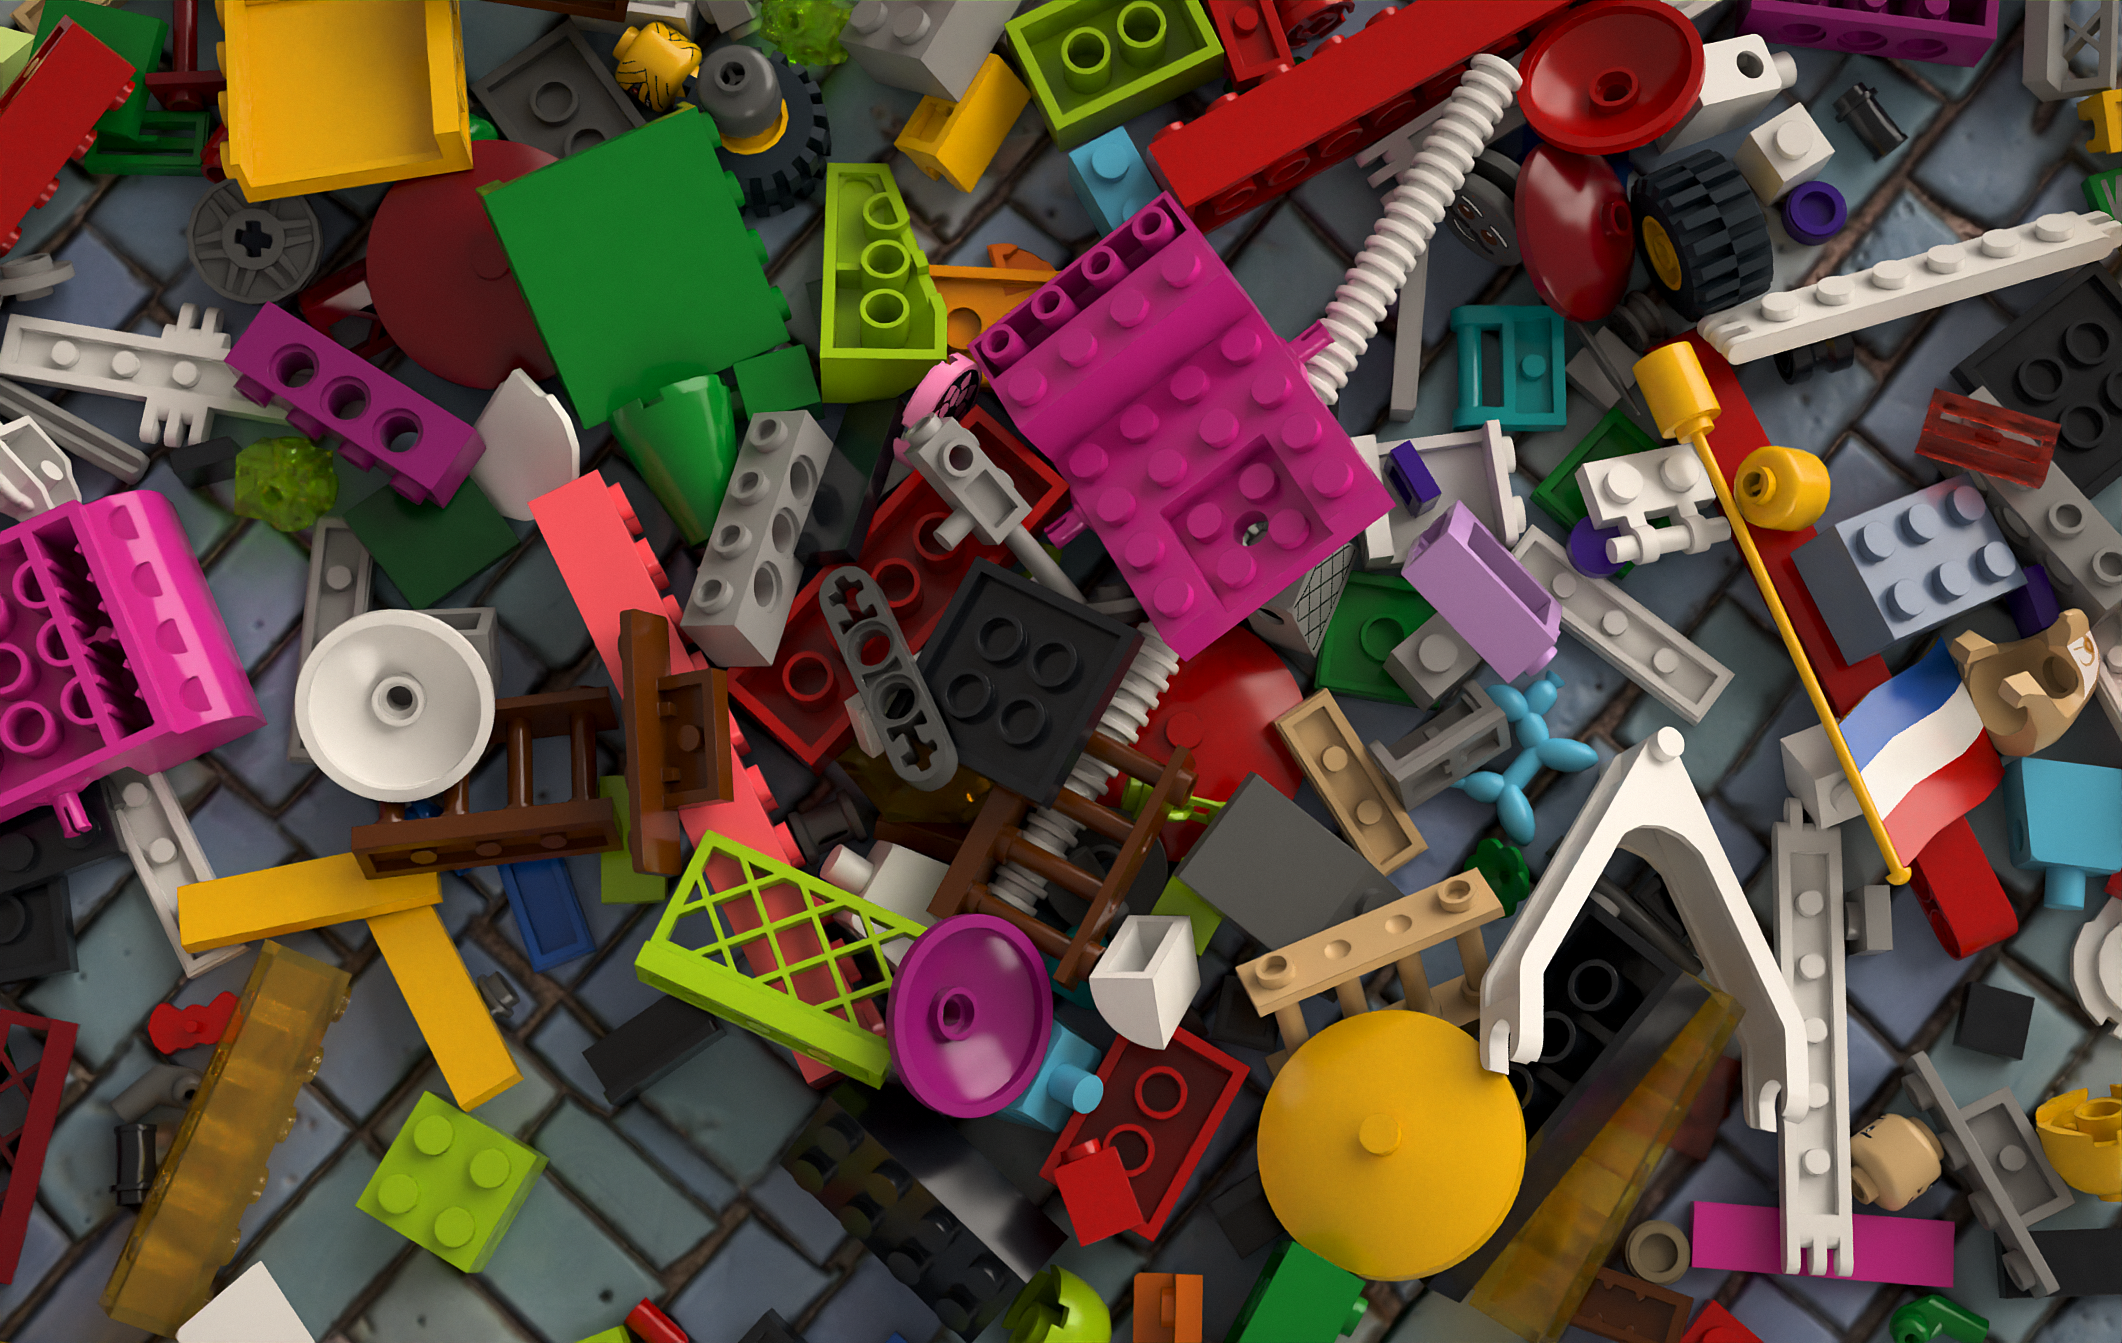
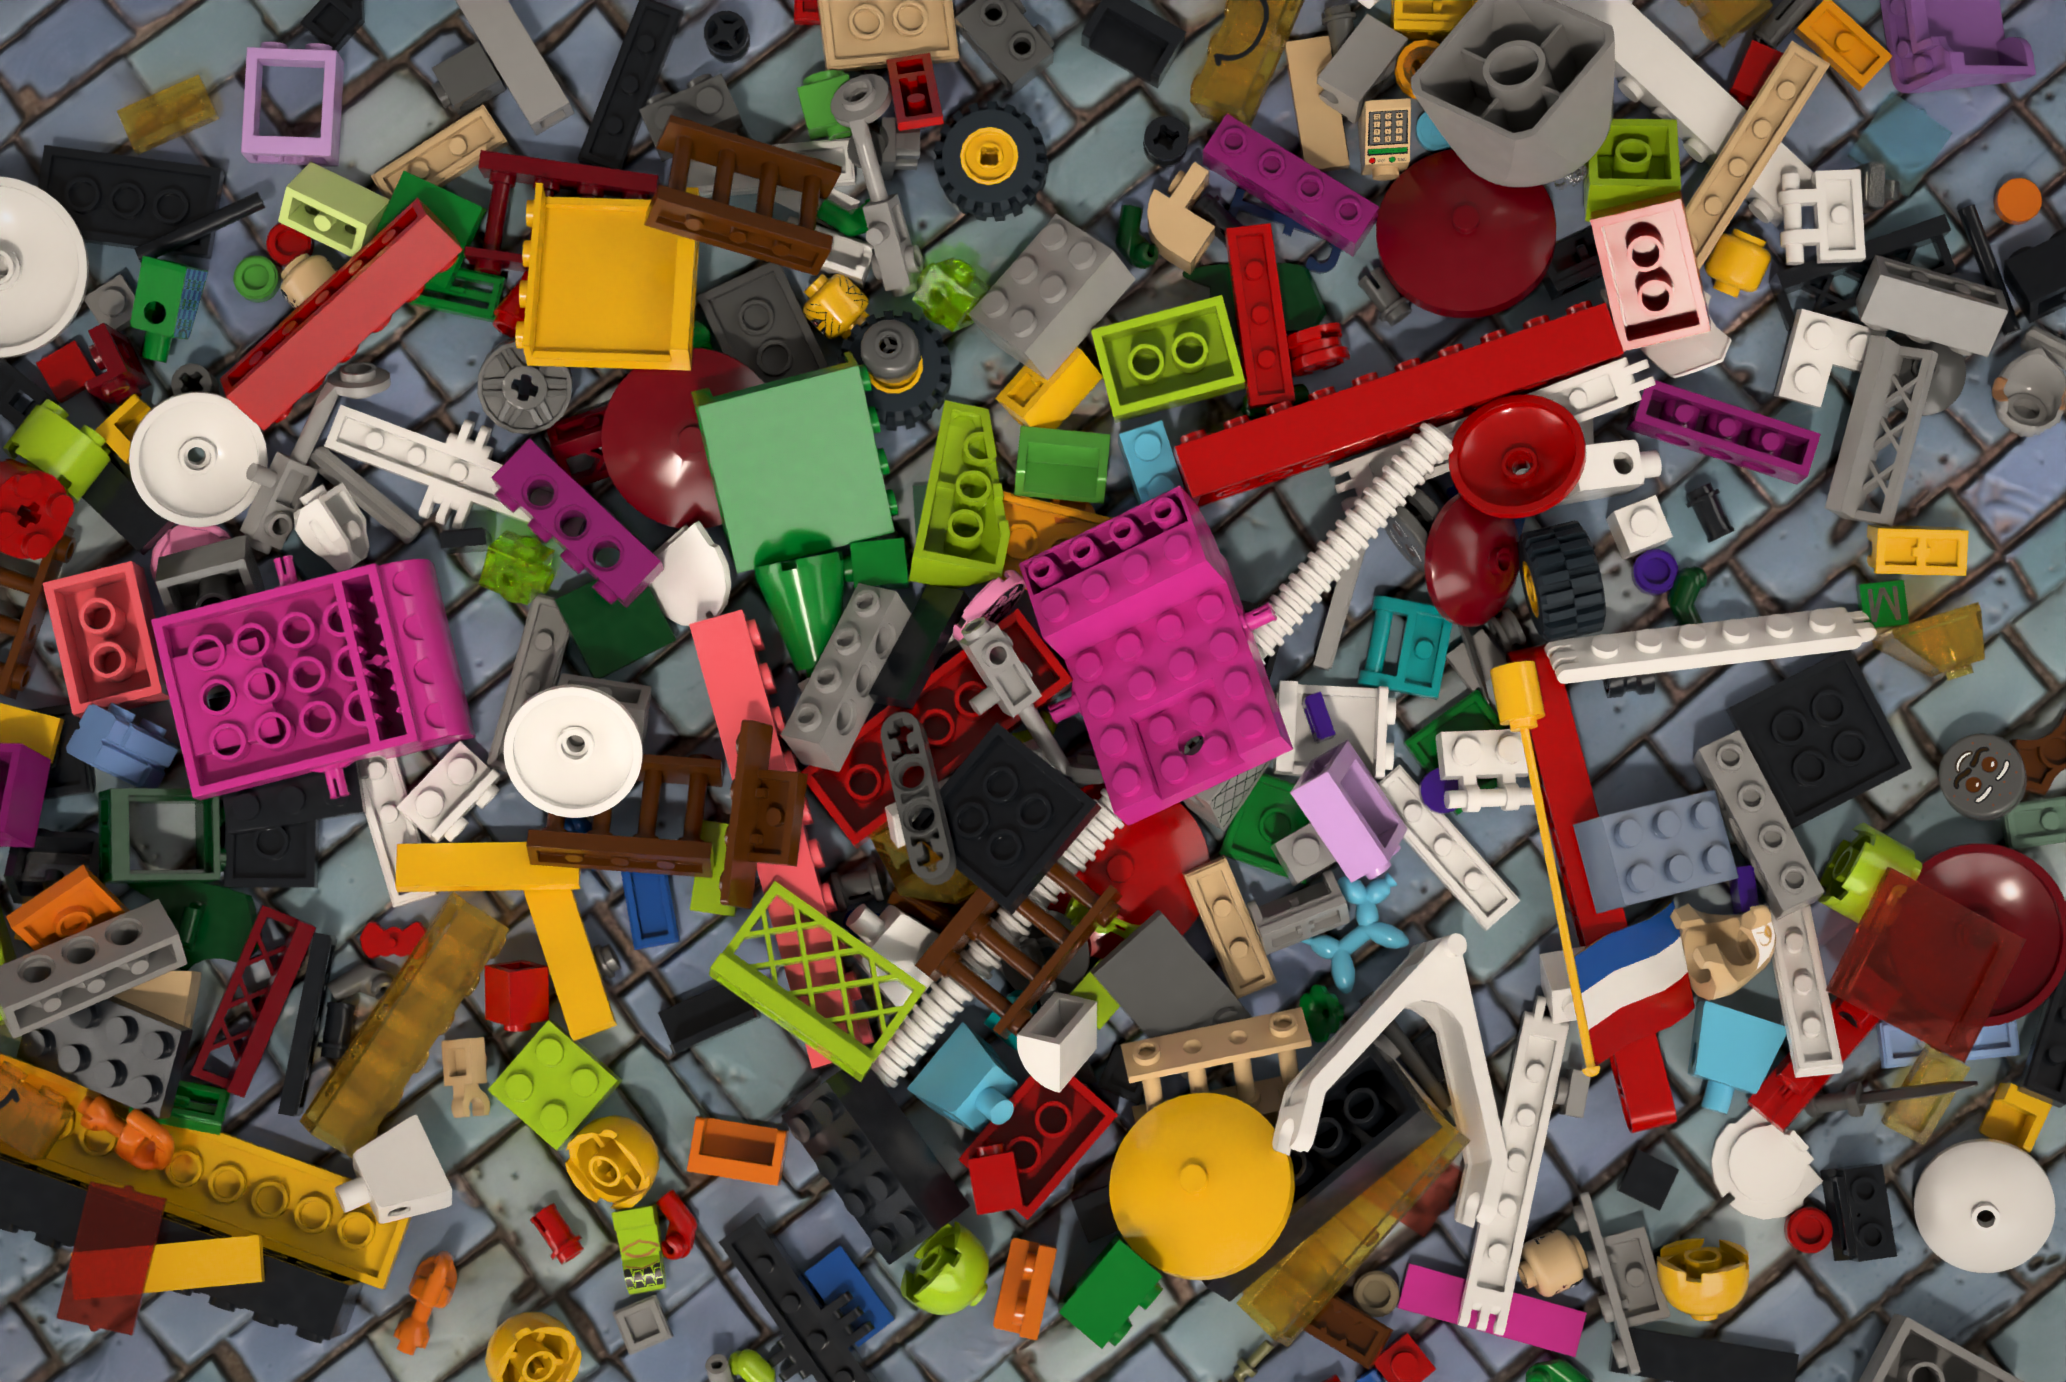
camera: 10 degrees right, 5 degrees up
magenta dish [886,914,1053,1118] -> none
yellow head [1734,446,1831,531] -> none
clear red tile [1914,388,2061,489] -> none
none -> black tile [278,932,337,1117]
none -> white bracket [397,741,501,843]
none -> tan plate [441,1037,490,1118]
none -> red brick [485,960,549,1032]
none -> yellow cylinder [565,1115,660,1210]
none -> orange panel [687,1116,789,1186]
none -> bright green panel [1014,426,1111,504]
none -> dark green arm [1667,566,1707,626]

